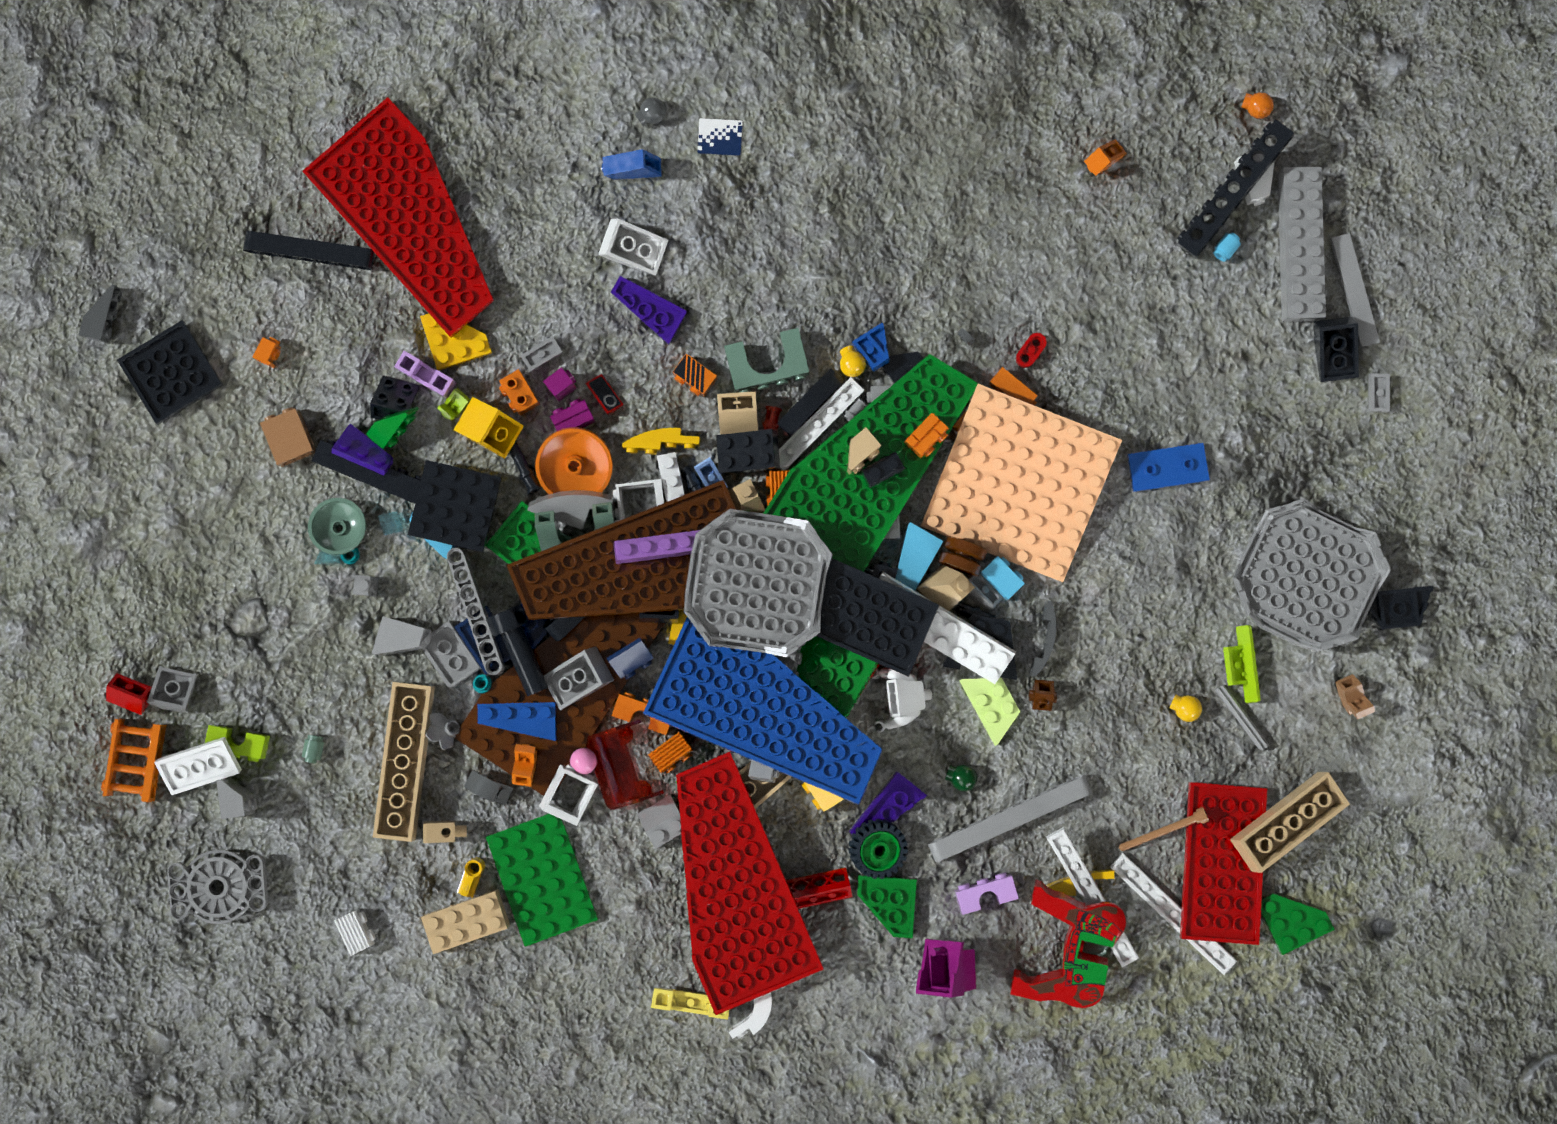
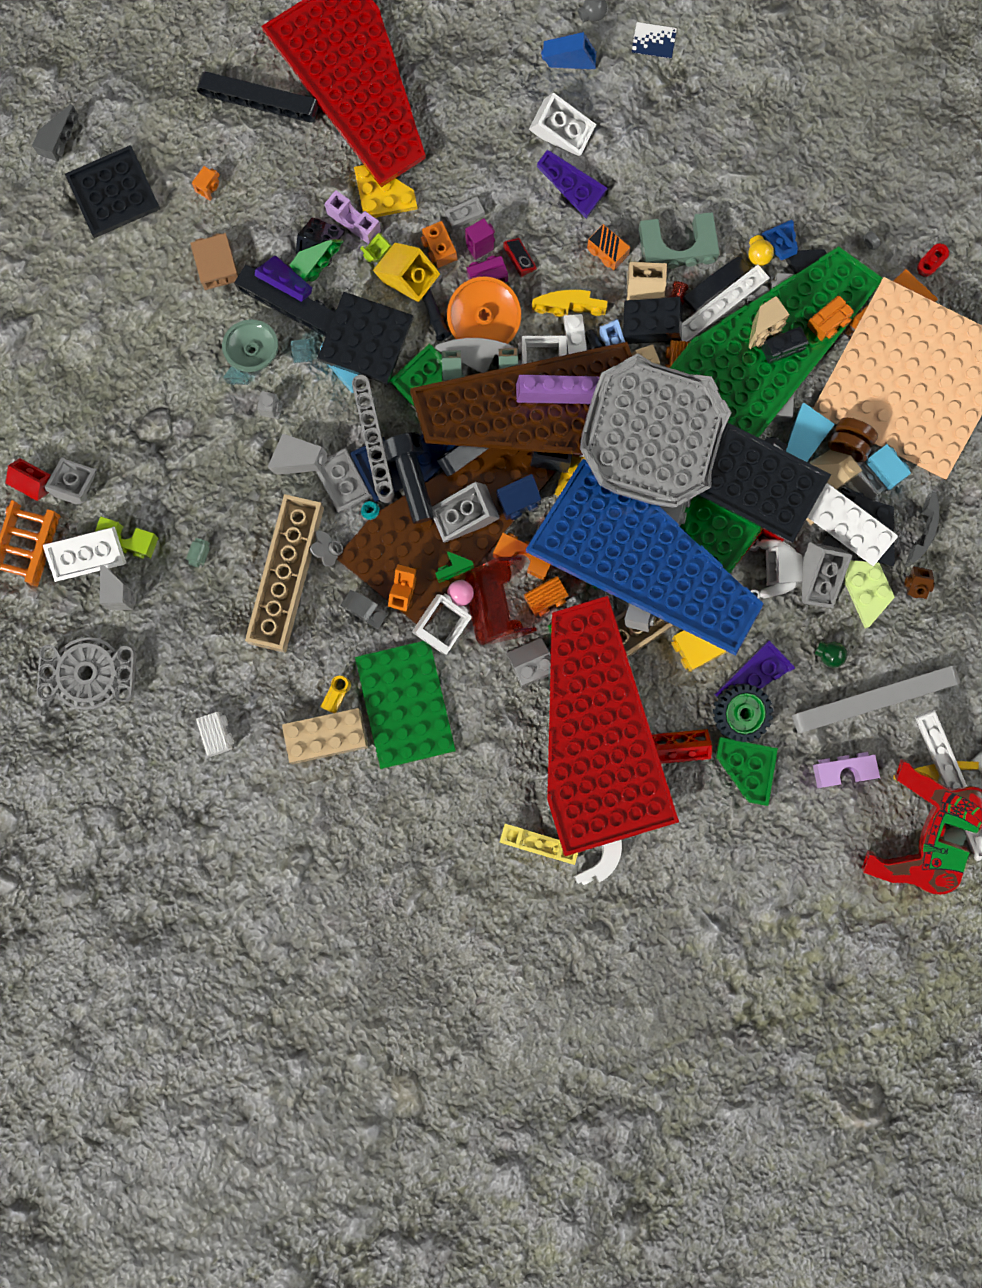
camera: 10 degrees right, 5 degrees down
teal plate [340,548,360,564] -> none
tan torso [423,821,467,843] -> none
blue wing [477,702,556,741] -> none
magenta piece [916,939,976,998] -> none
none -> green slope [435,552,474,583]
none -> light grey slope [802,542,852,608]

